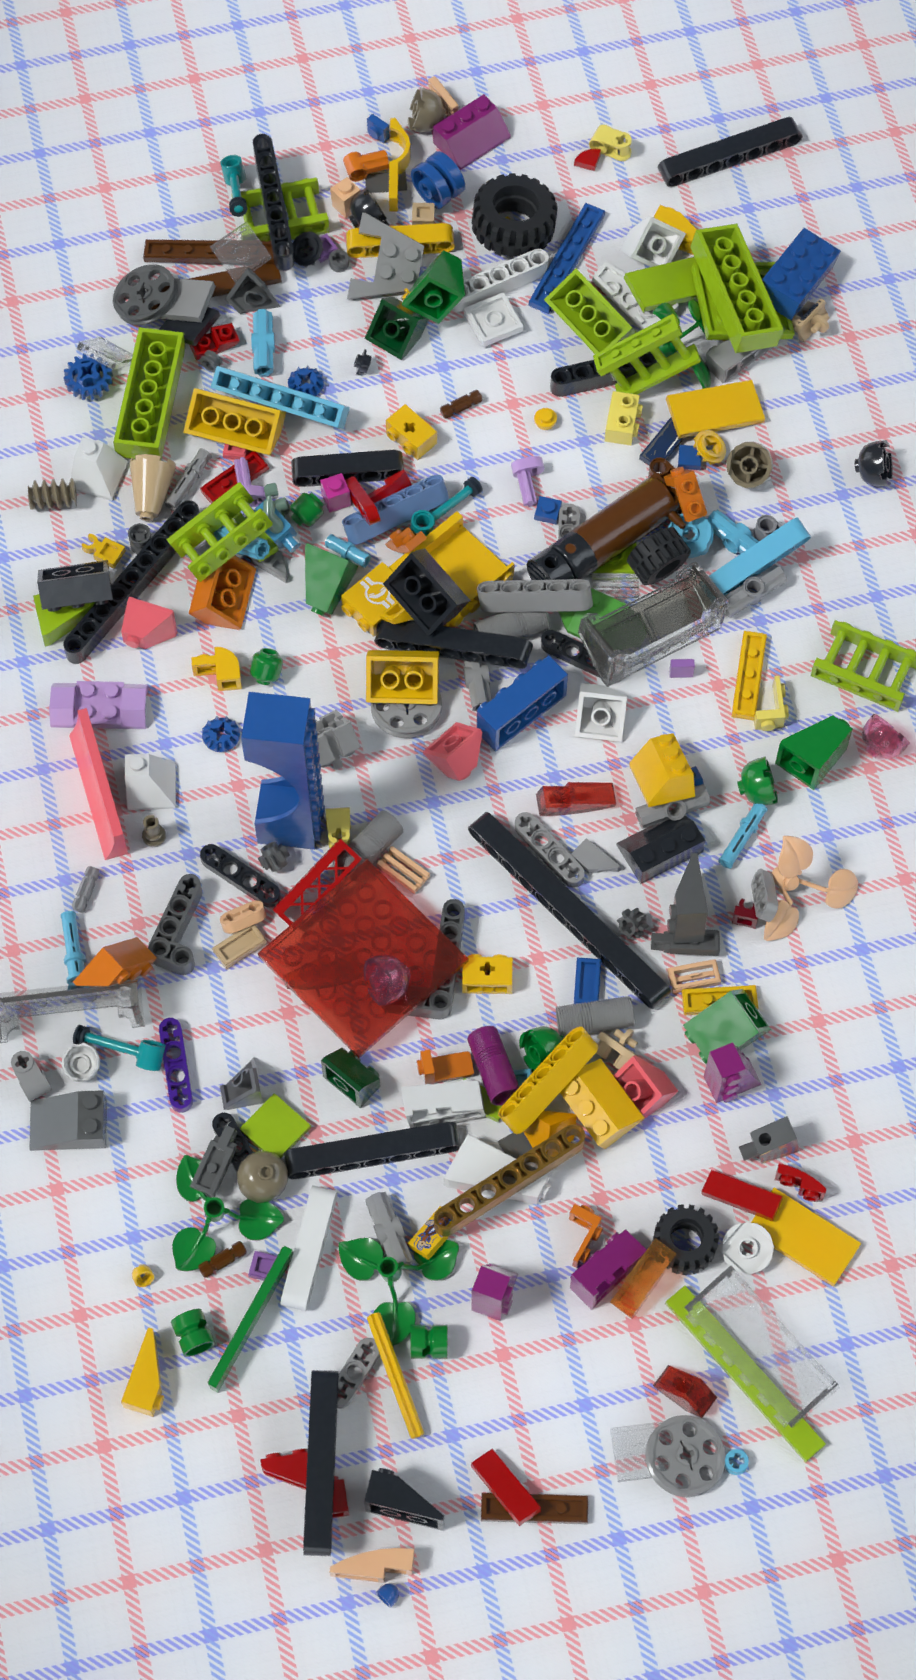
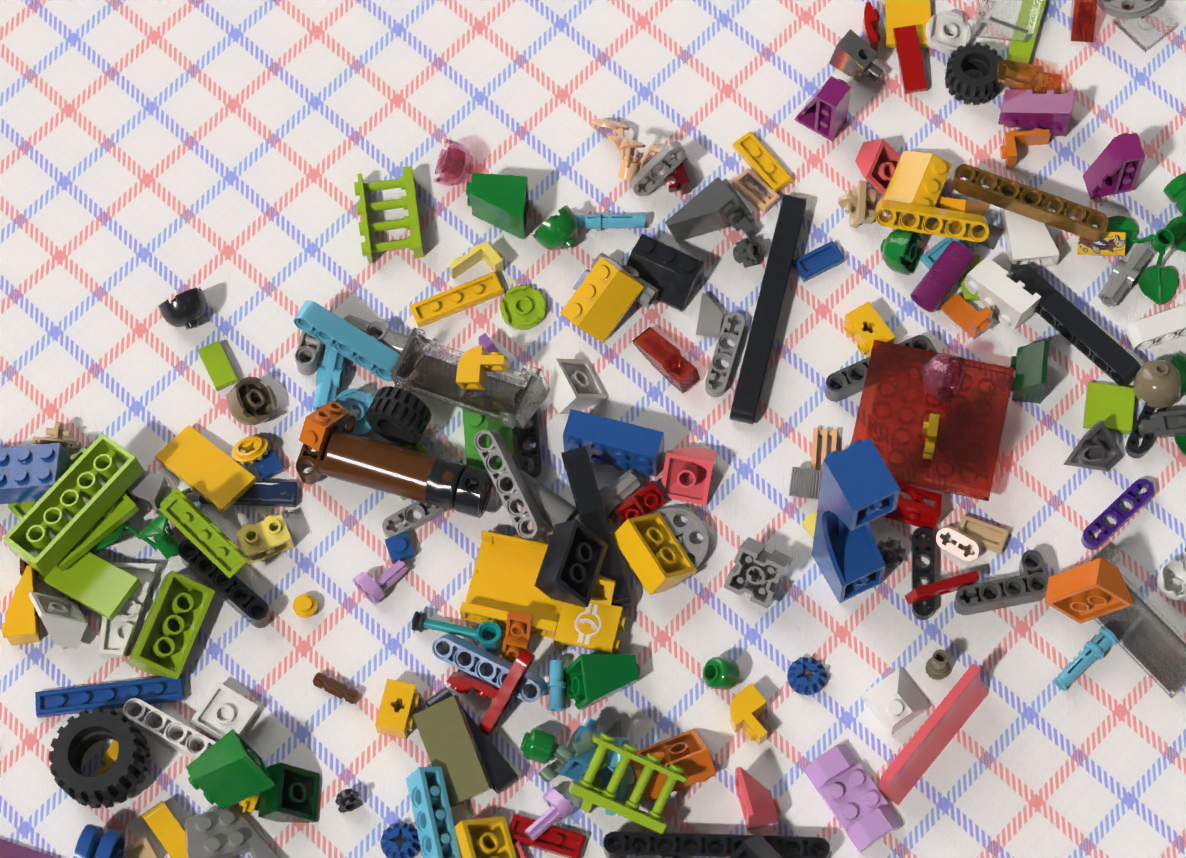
camera: 120 degrees left, 0 degrees up
light grey axle [72,866,100,913] -> none
teal piece [73,1025,165,1071] -> none
dark pink brick [320,473,351,513] -> none
light grey piece [556,996,635,1038] -> none
slope [683,989,771,1064] -> none
none -> lime tile [198,341,238,391]
none -> olive tile [413,695,493,808]
none -> yellow brick [456,346,510,390]
none -> lime tile [500,285,547,330]
none -> red slope [615,480,666,523]
none -> red tile [905,570,979,604]
none -> yellow plate [922,413,940,460]

